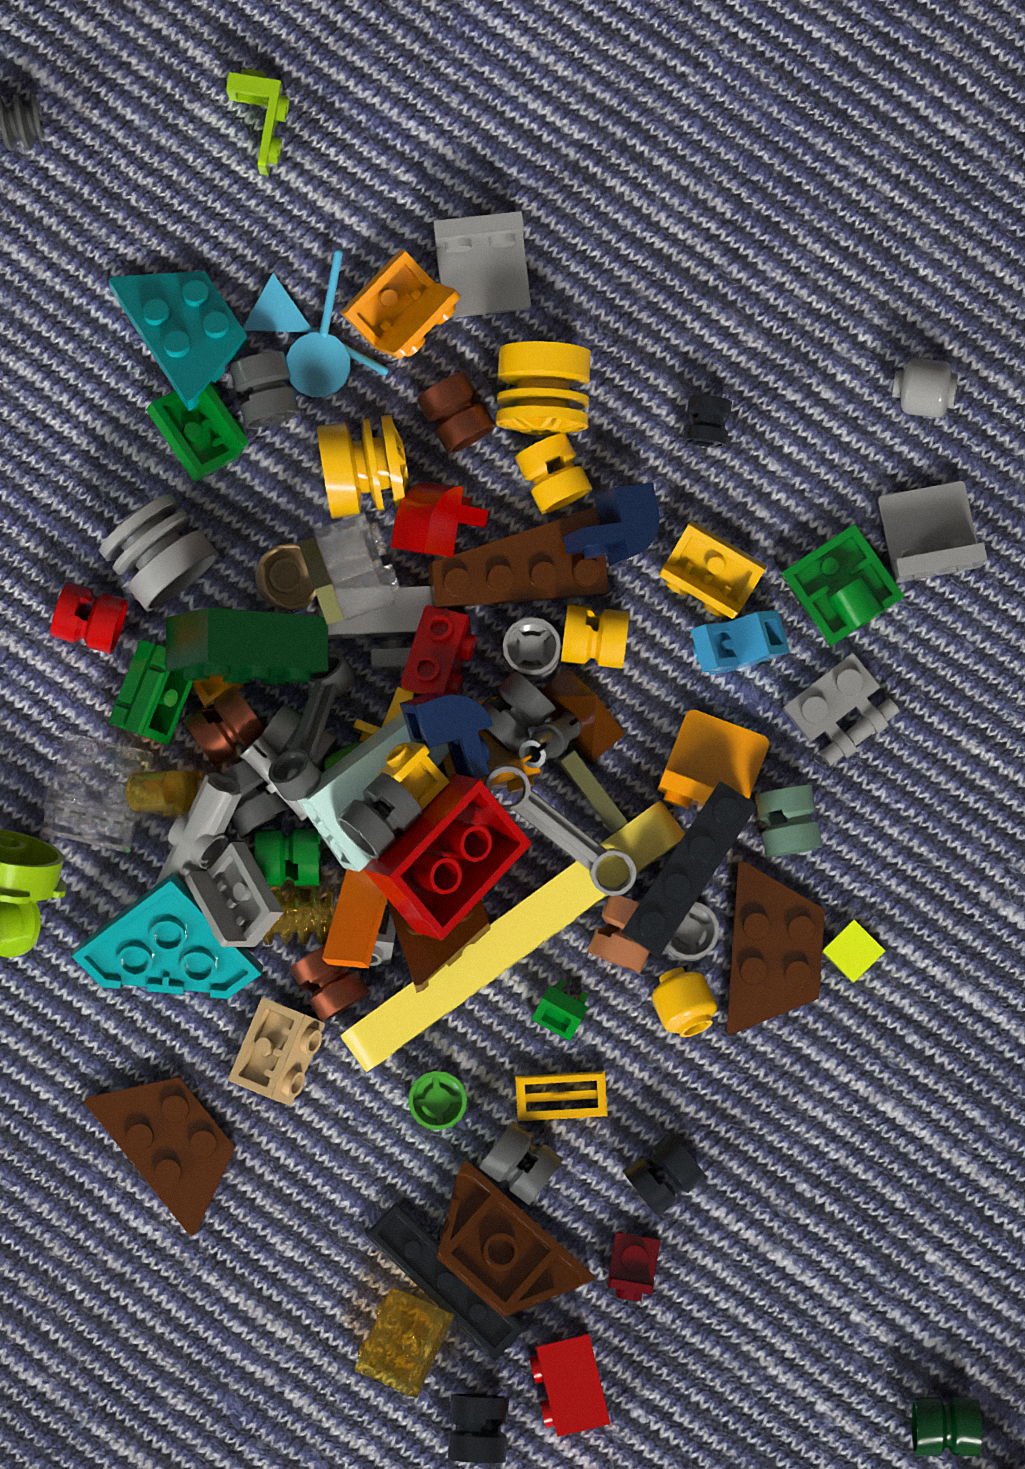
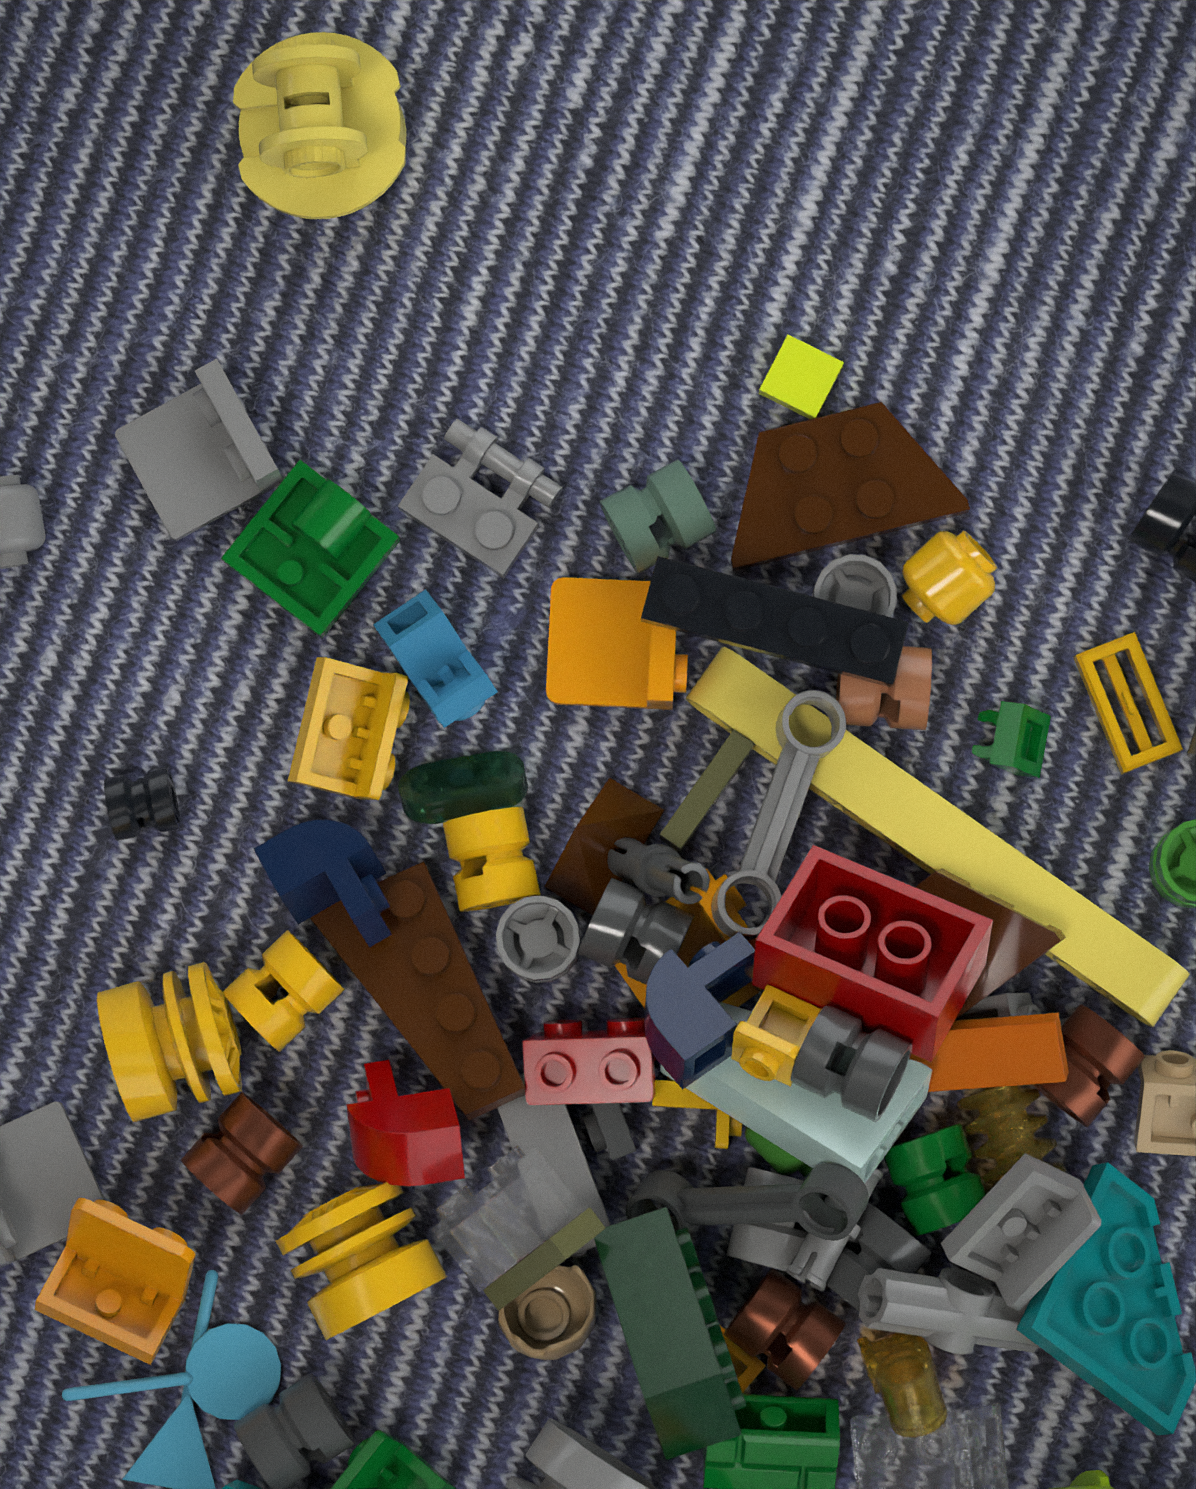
camera: 100 degrees left, 0 degrees up
none -> clear green plate [398,751,528,824]

